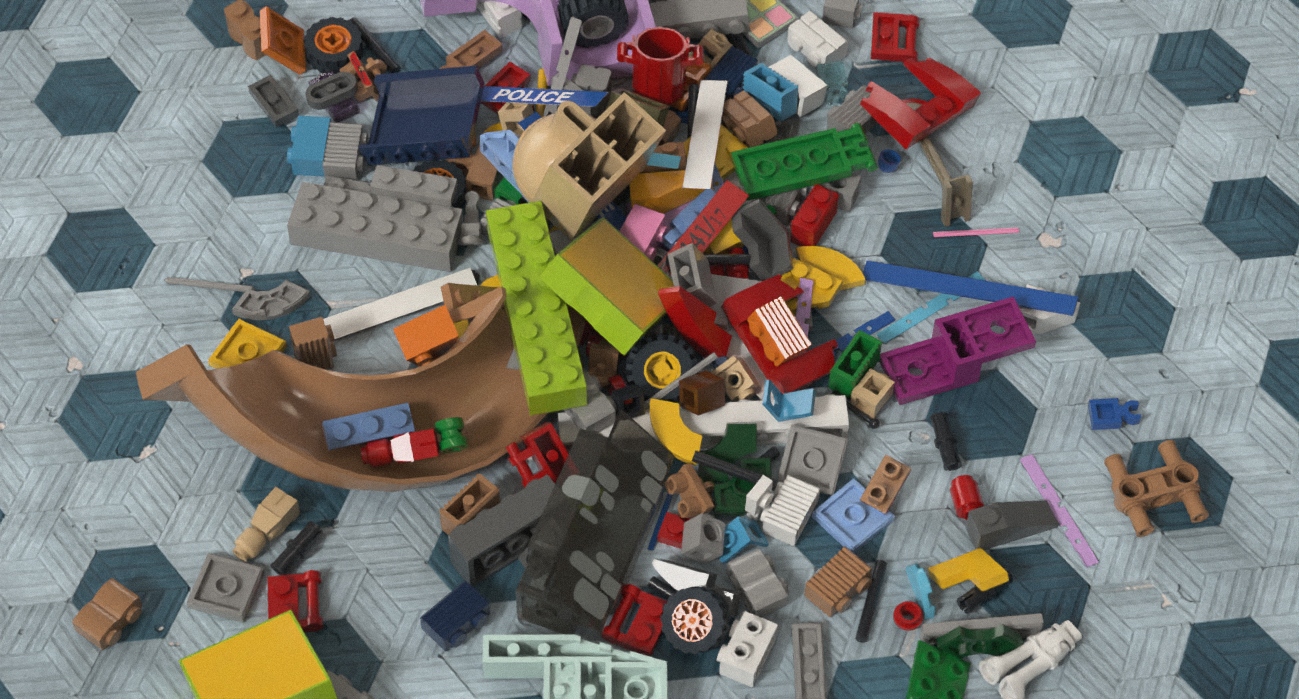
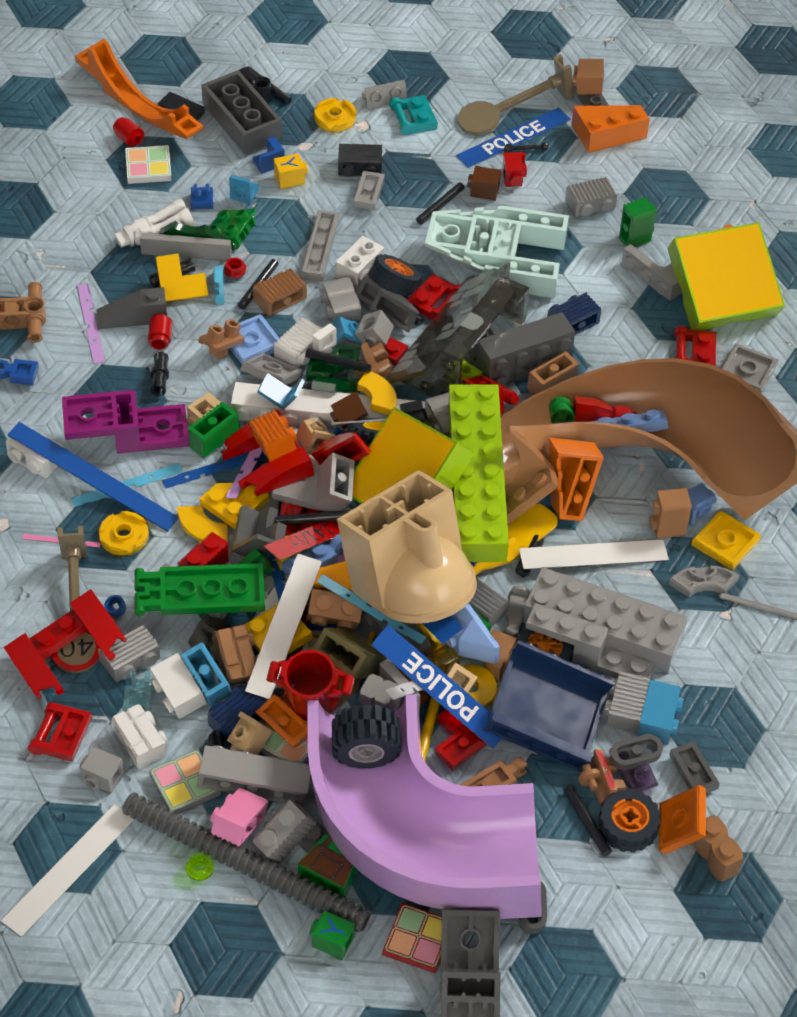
camera: 170 degrees left, 5 degrees down
none -> yellow tile [99,511,149,556]

